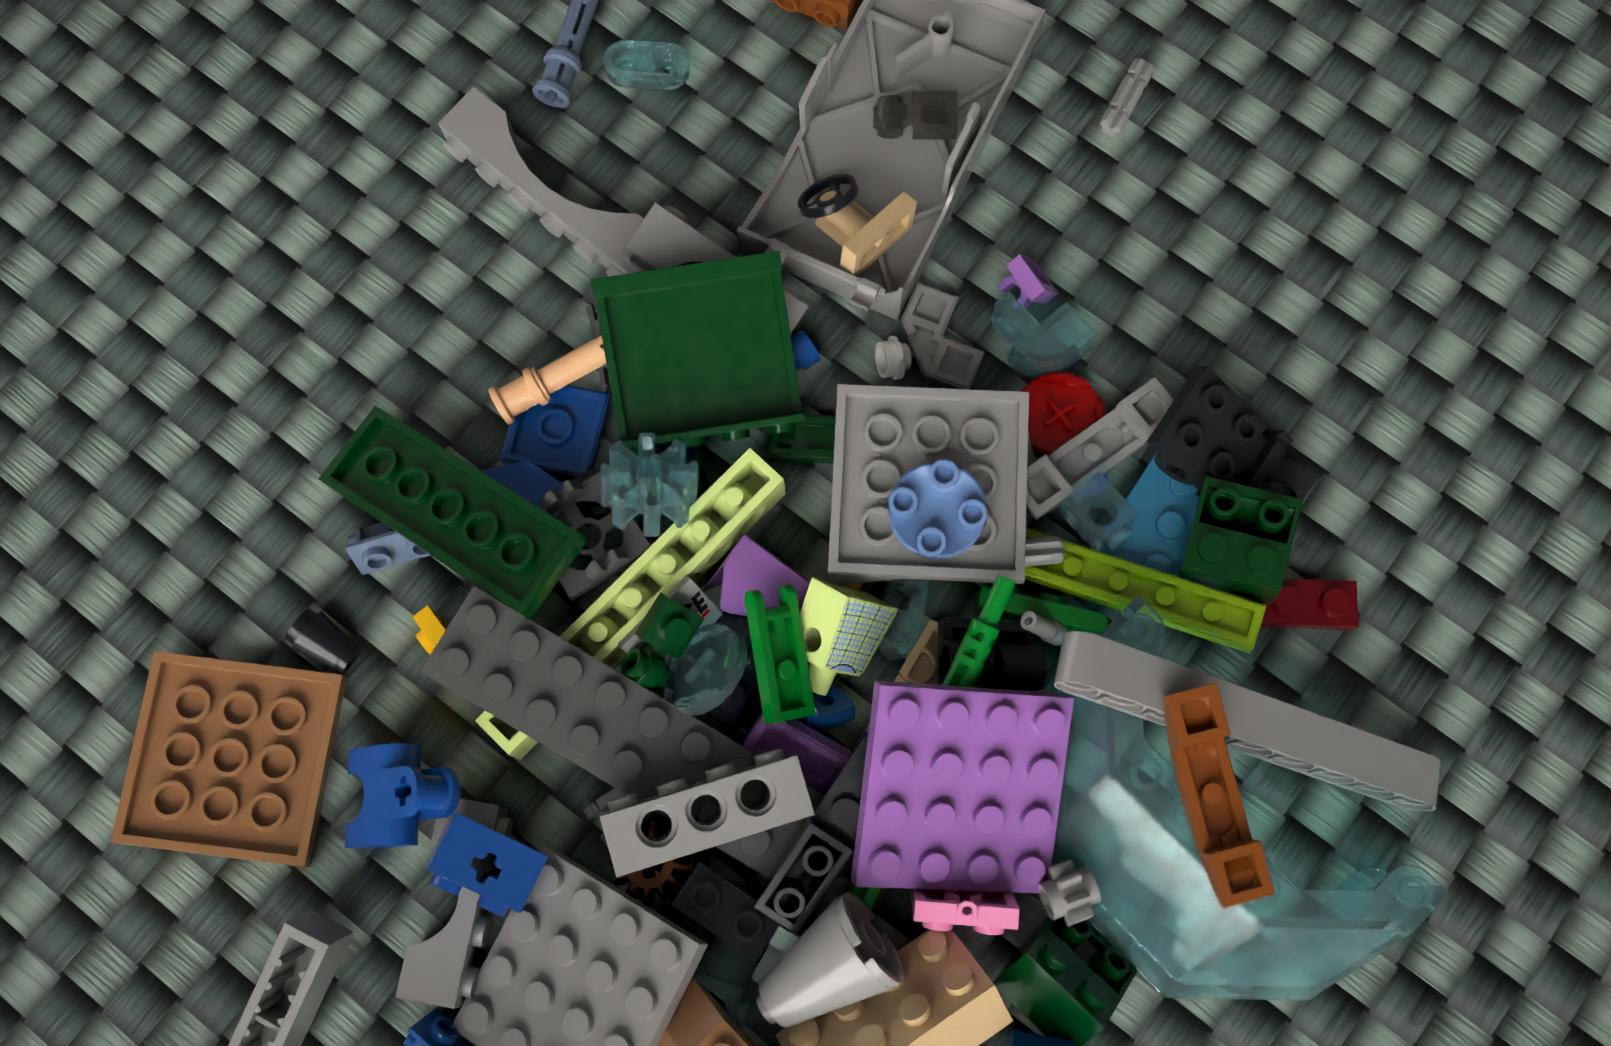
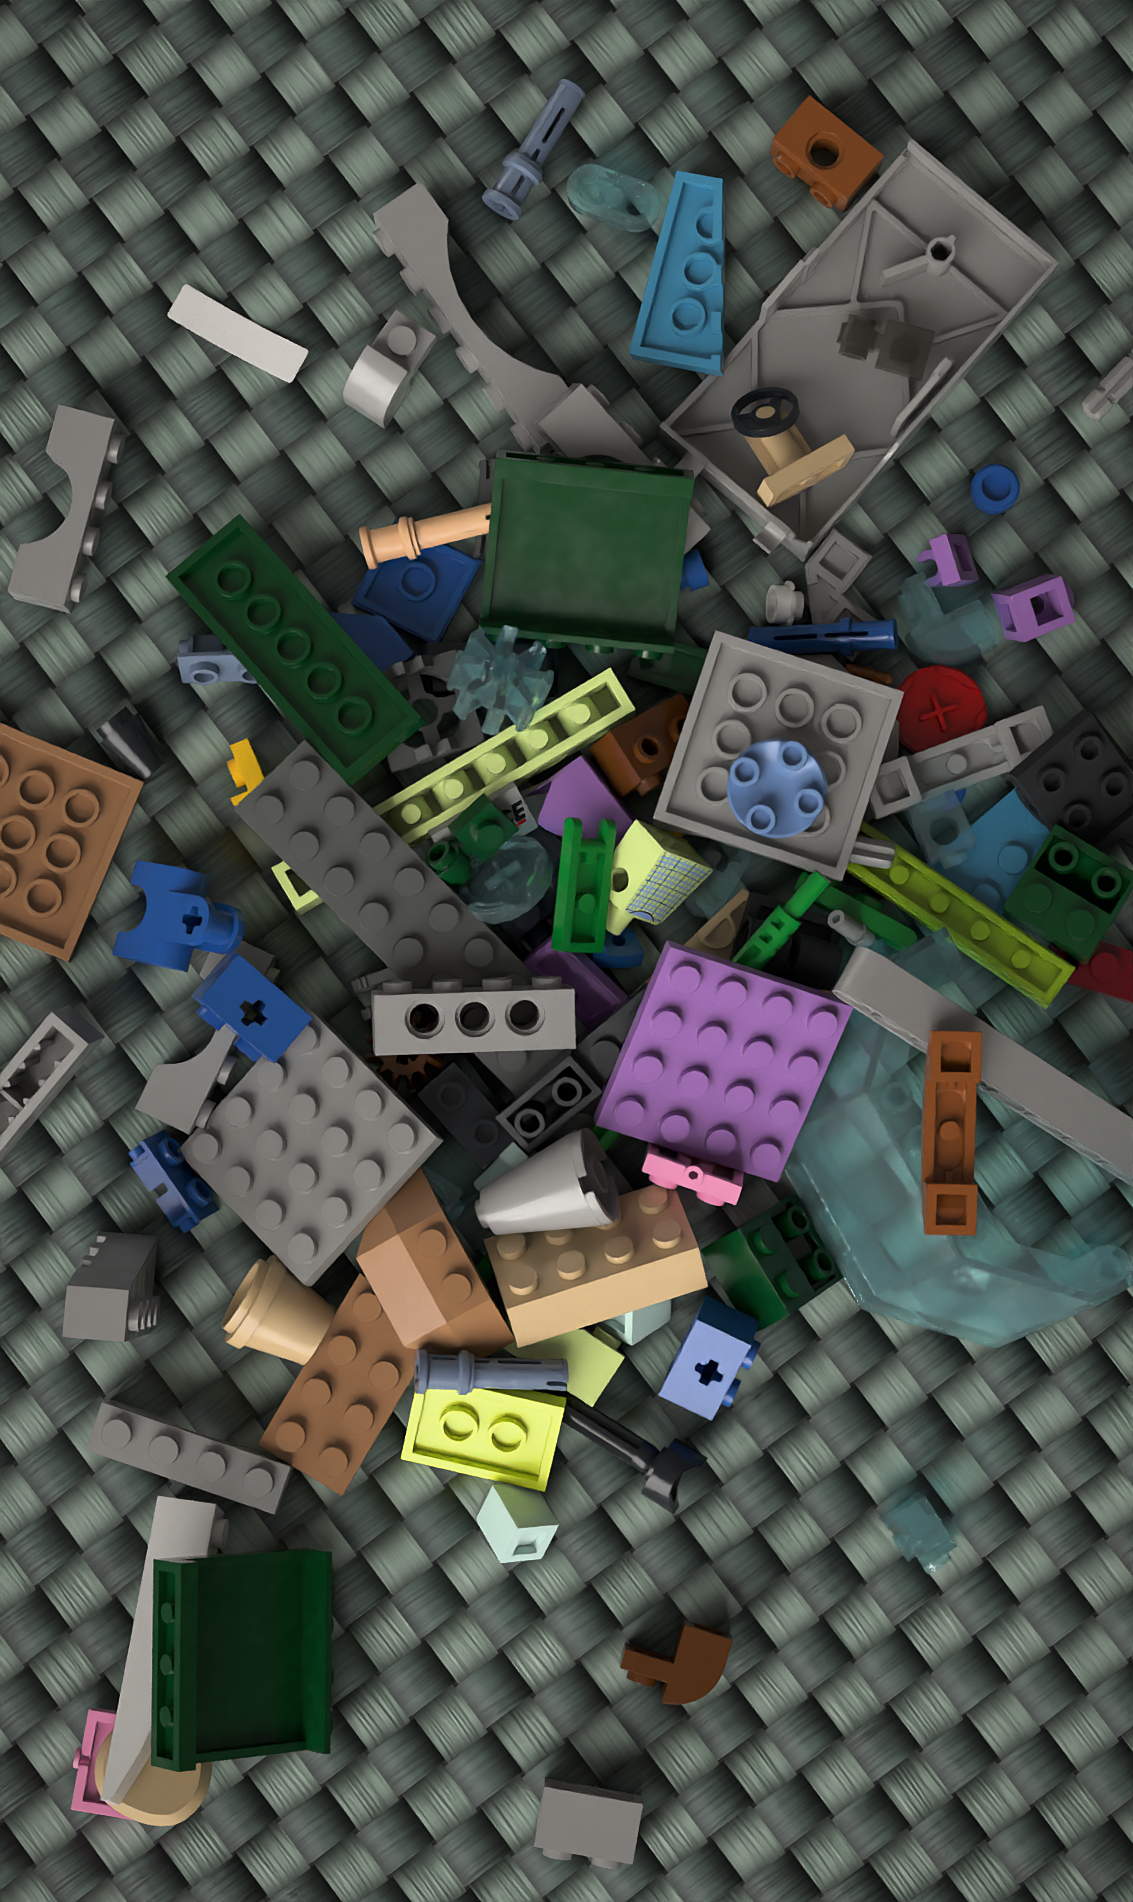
camera: 10 degrees right, 10 degrees up
light grey gear [1038,859,1101,927] -> none
none -> light grey arch [8,404,125,614]
none -> white sticker [167,284,308,383]
none -> light grey brick [343,310,437,429]
none -> reddish brown brick [589,693,690,799]
none -> dark azure wing [629,171,726,377]
none -> blue pin [748,617,898,656]
none -> blue tile [970,463,1020,514]
none -> medium lavender brick [991,574,1076,642]

